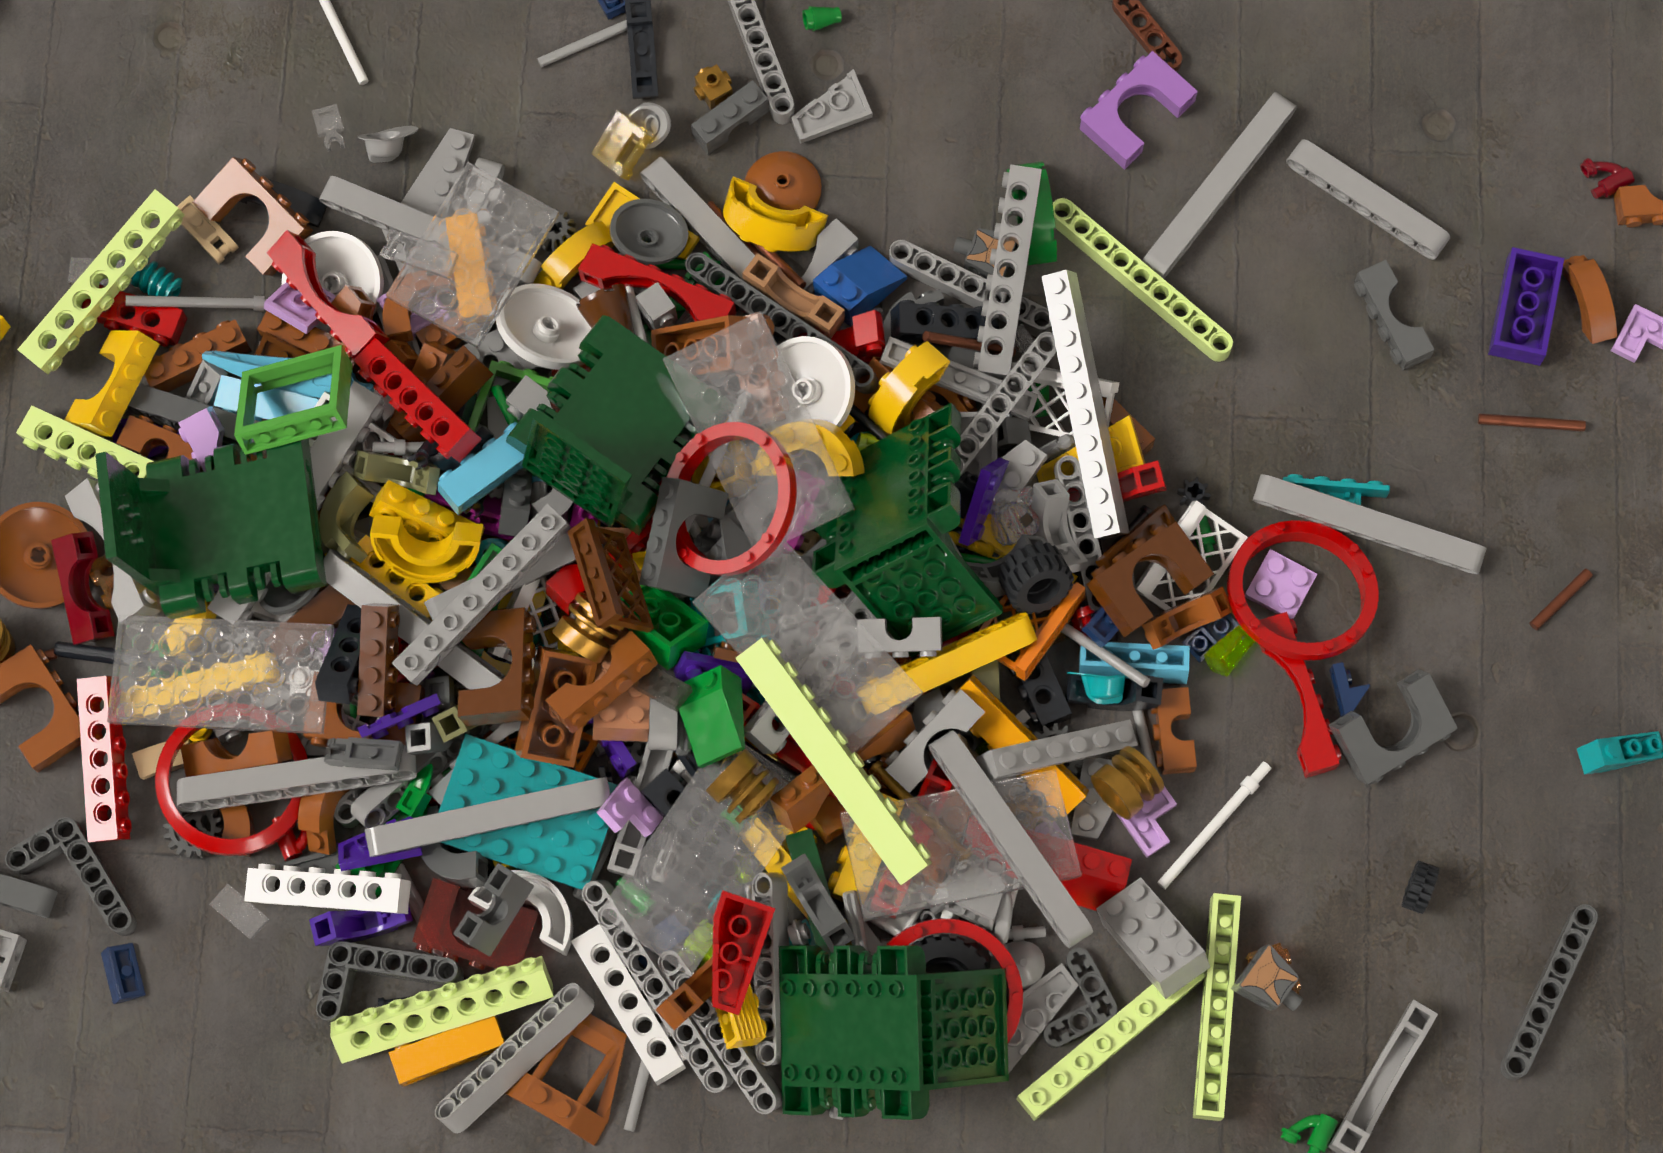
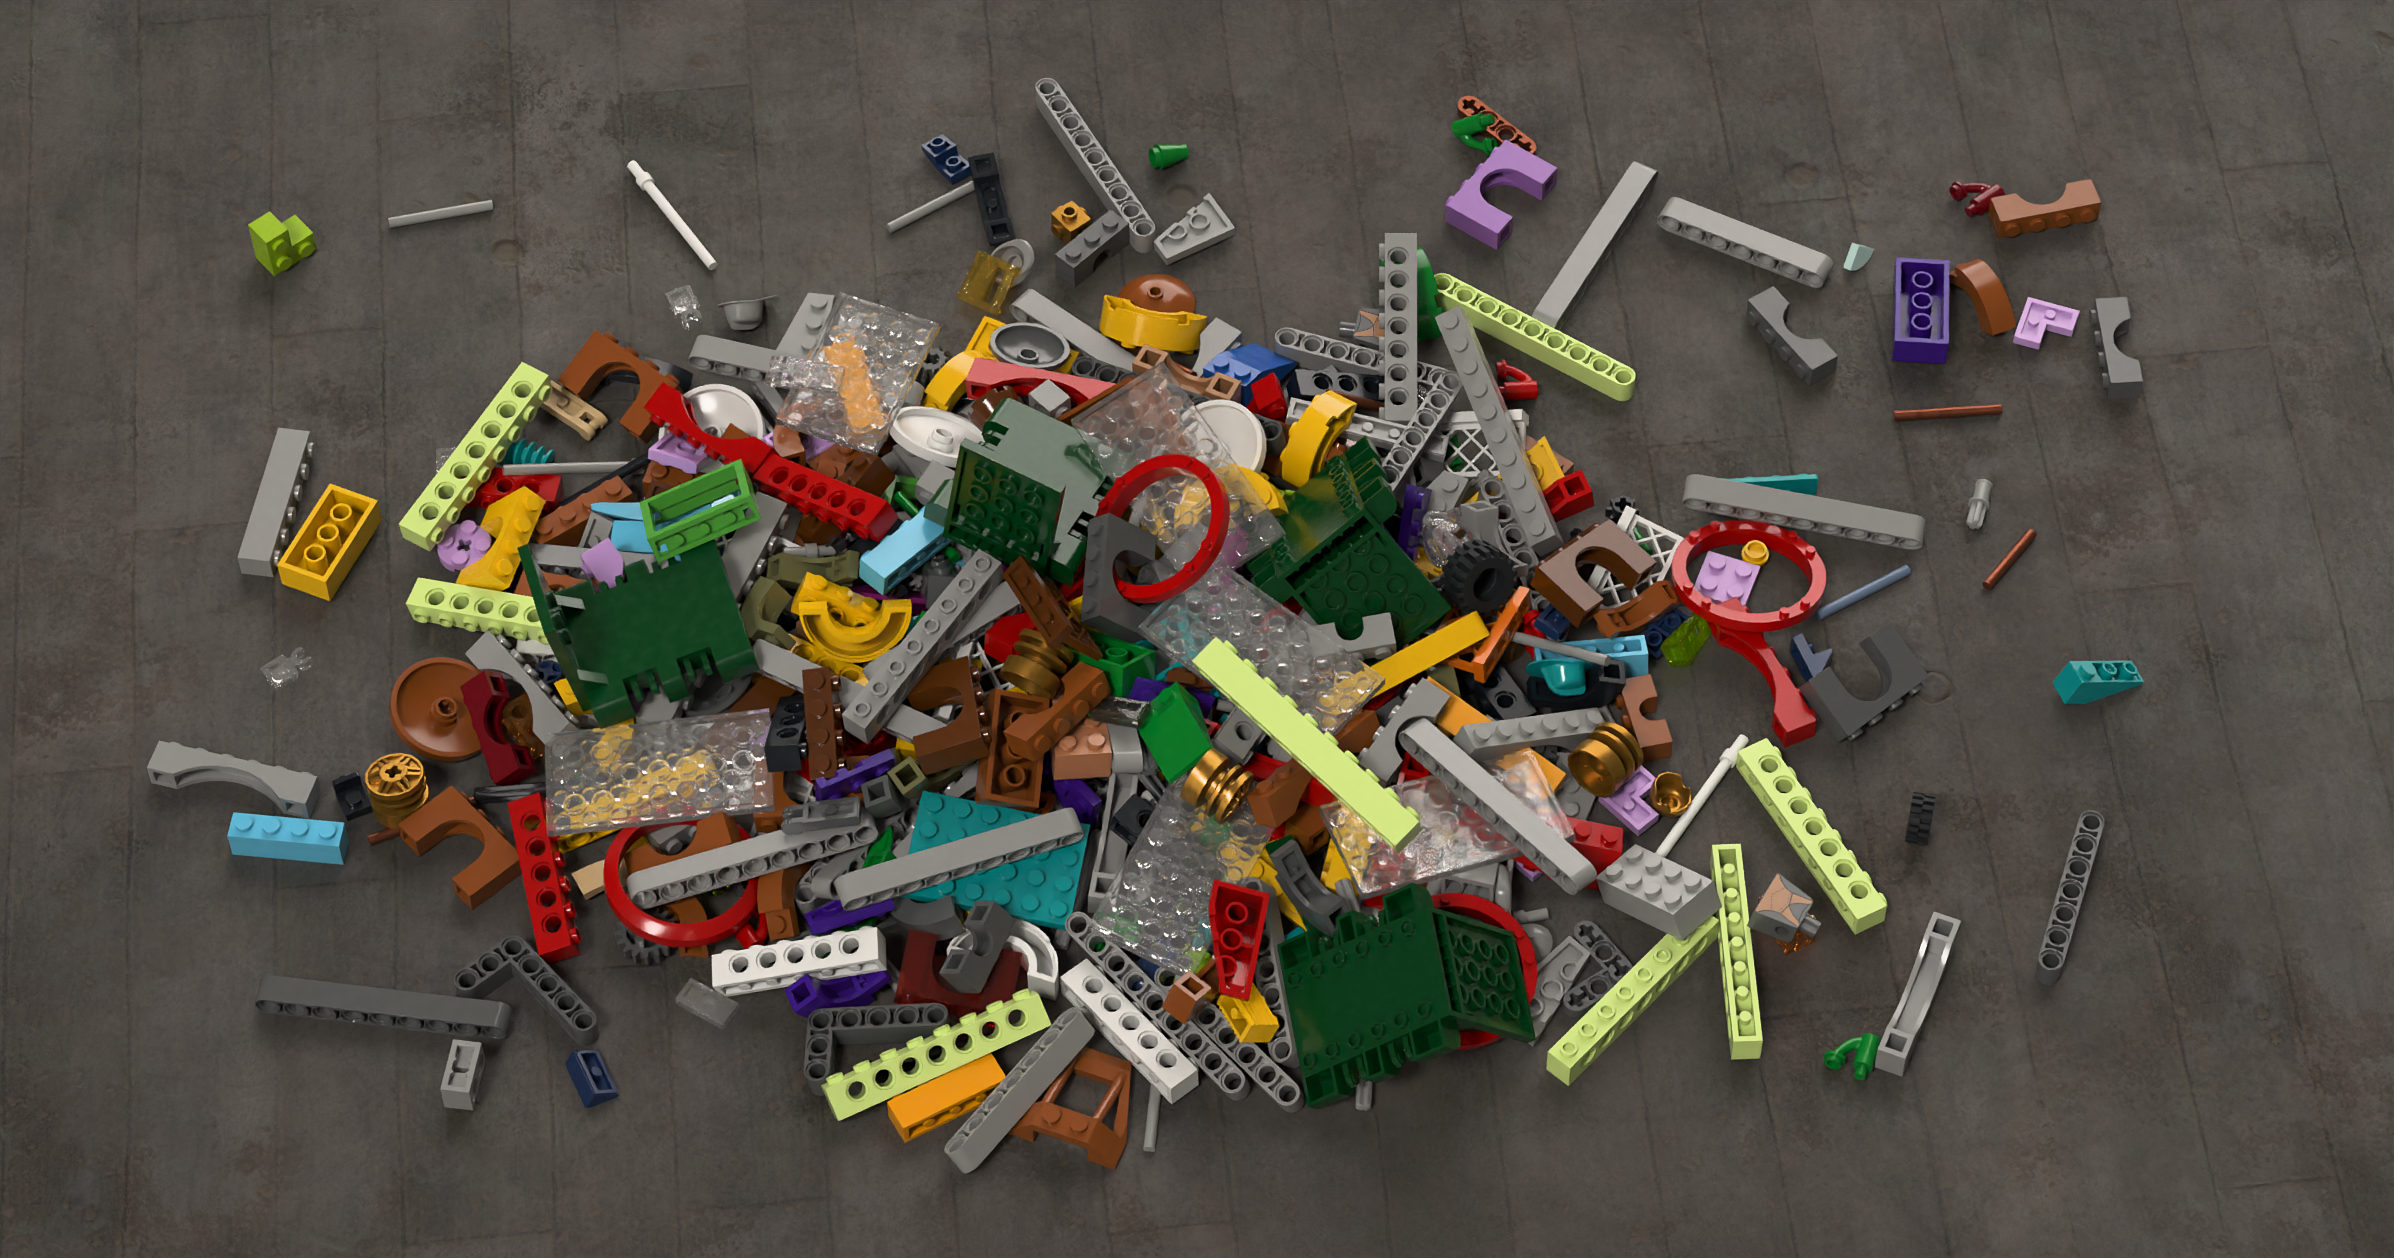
camera: 10 degrees left, 20 degrees down
lavender plate [597,778,663,837] -> none
light grey plate [787,919,811,945] -> none
none -> lavender plate [437,520,492,572]
none -> black bar [559,452,654,506]
none -> green plant [1452,113,1498,157]
none -> red plant [1496,360,1538,401]
none -> pearl gold hair [1649,772,1692,817]
none -> yellowish green brick [1736,738,1888,935]
none -> yellow plate [1741,540,1769,566]
none -> sand blue bar [1814,565,1911,621]
none -> light aqua tile [1843,243,1874,271]
none -> light grey axle [1966,479,1993,530]

